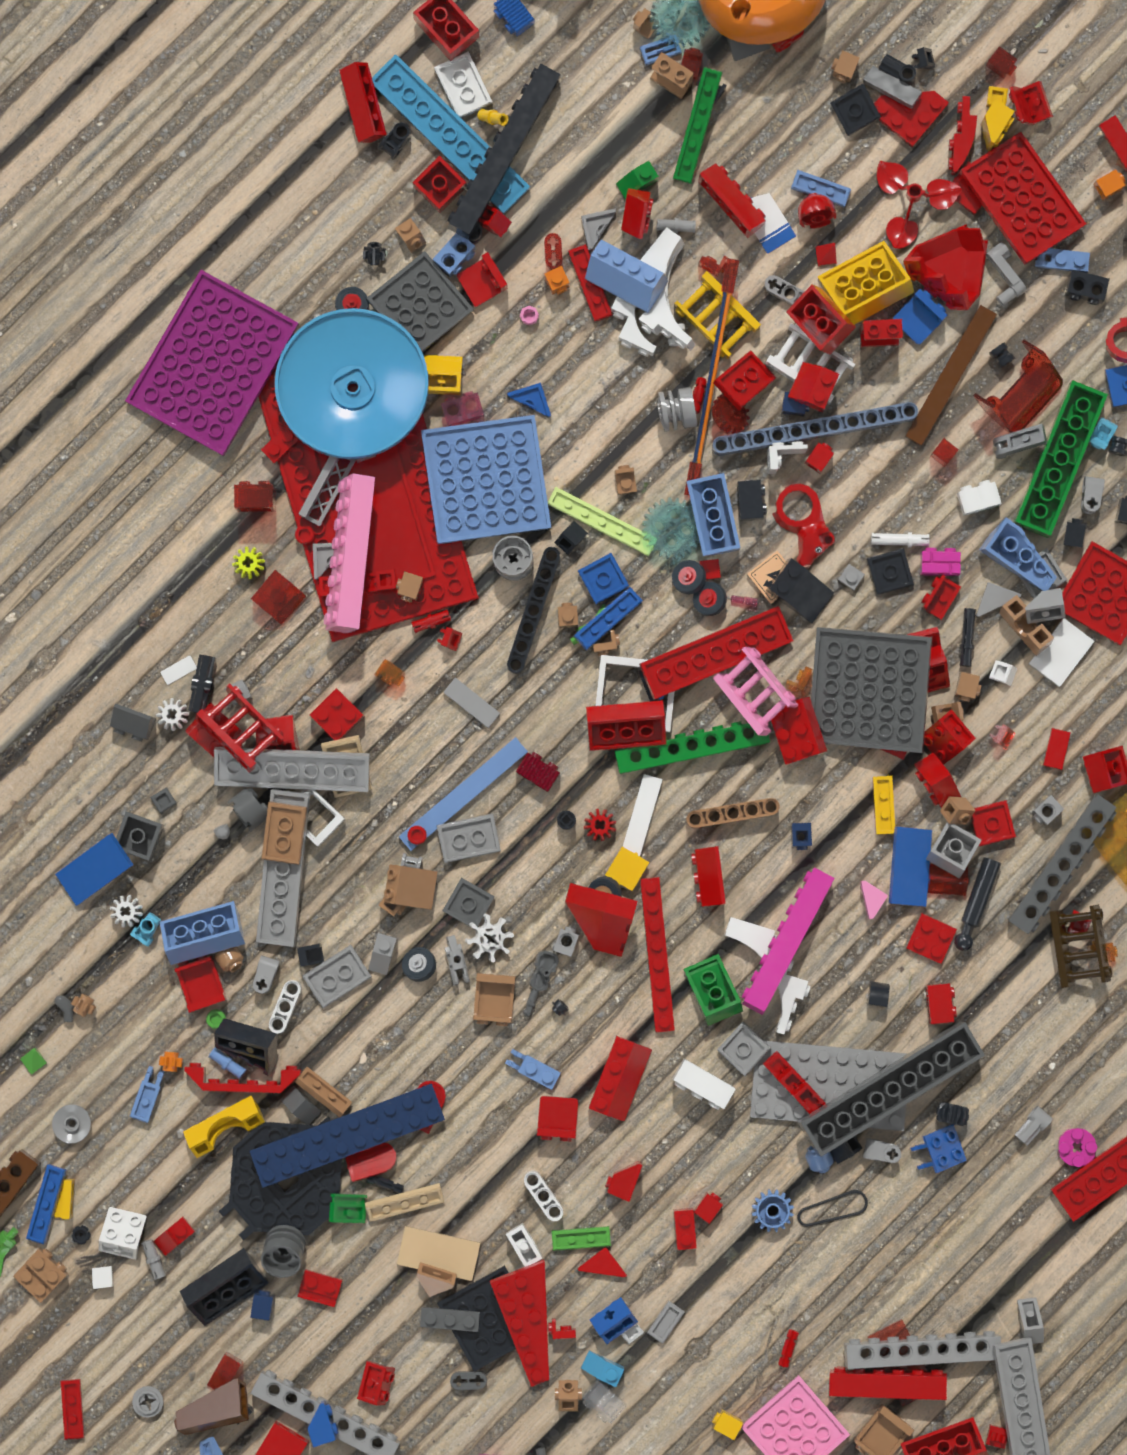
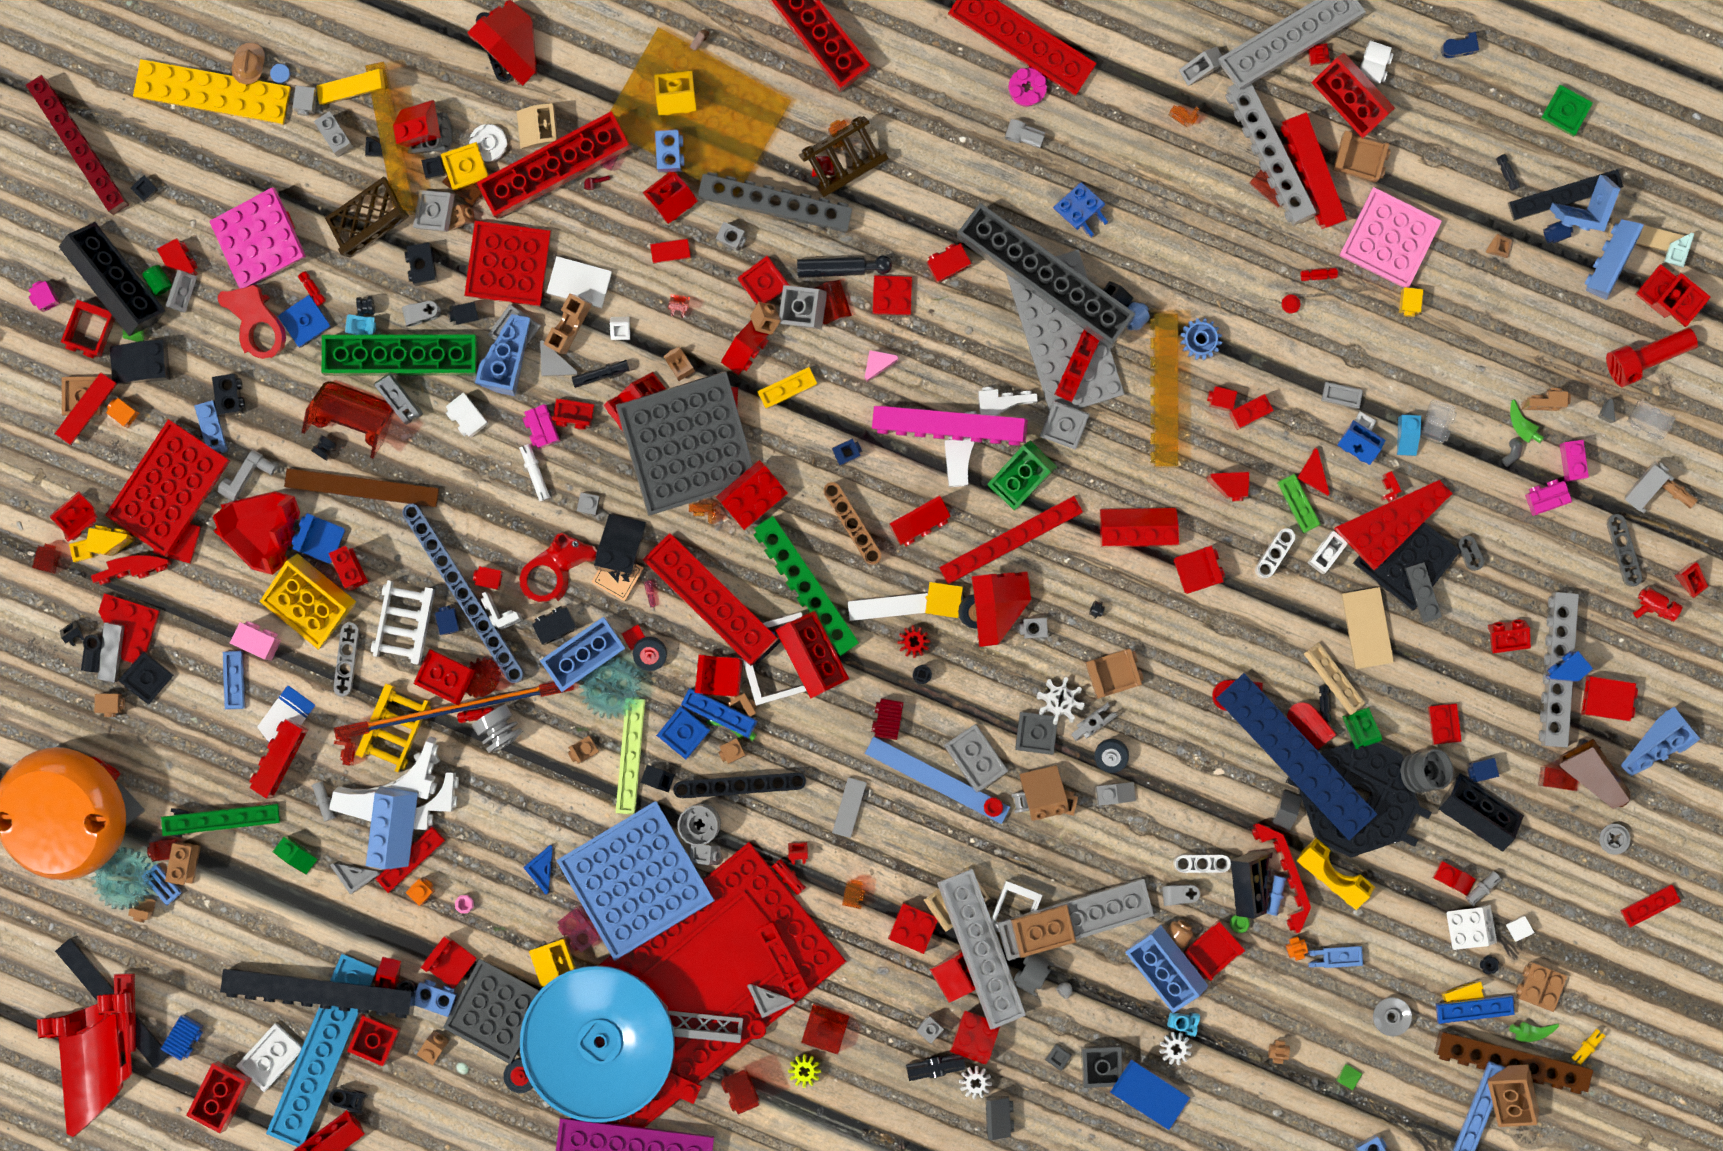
camera: 120 degrees left, 0 degrees up
dark grey arm [54,995,74,1022] -> none
white sticker [161,656,197,685] -> none
red fence [195,683,284,773] -> none
medium nougat plate [295,1067,352,1117] -> none
black panel [297,943,324,967] -> none
light grey tile [302,945,372,1008] -> none
bright pink brick [324,474,375,633] -> none
black gear [363,242,386,265] -> none
medium nougat brick [395,571,424,603] -> none
medium nougat slope [416,1262,457,1297] -> none
yellow pin [477,109,508,126] -> none
medium blue hinge [505,1049,561,1090] -> none
dark grey piece [523,950,559,1017] -> none
clear red beam [544,233,563,270] -> none
medium nougat brick [555,1380,582,1411] -> none
red slope [621,188,653,239] -> none
white brick [672,1059,735,1110] -> none
black wheel [693,582,727,616] -> none
bright pink fence [713,647,798,736] -> none
red brick [786,284,856,355] -> none
red slope [788,362,840,413] -> none
black piece [797,1190,868,1227] -> none
red cylinder [798,193,836,229] -> none
red slope [815,243,837,266] -> none
light grey piece [863,1138,901,1163] -> none
black tile [867,548,914,595] -> none
black brick [867,981,890,1007] -> none
red plant [877,161,962,249] -> none
blue tile [889,827,932,907] -> none
red bracket [924,709,976,765] -> none
clear red brick [930,438,959,467] -> none
black gear [936,1102,969,1126] -> none
medium nougat brick [954,672,981,702] -> none
light grey slope [1025,588,1066,624] -> none
none -> bright pink brick [230,621,281,661]
none -> light grey bracket [690,845,721,865]
none -> red bracket [695,655,742,697]
none -> clear yellow brick [1150,314,1178,468]
none -> clear orange bracket [1168,105,1200,128]
none -> red plate [1281,294,1301,314]

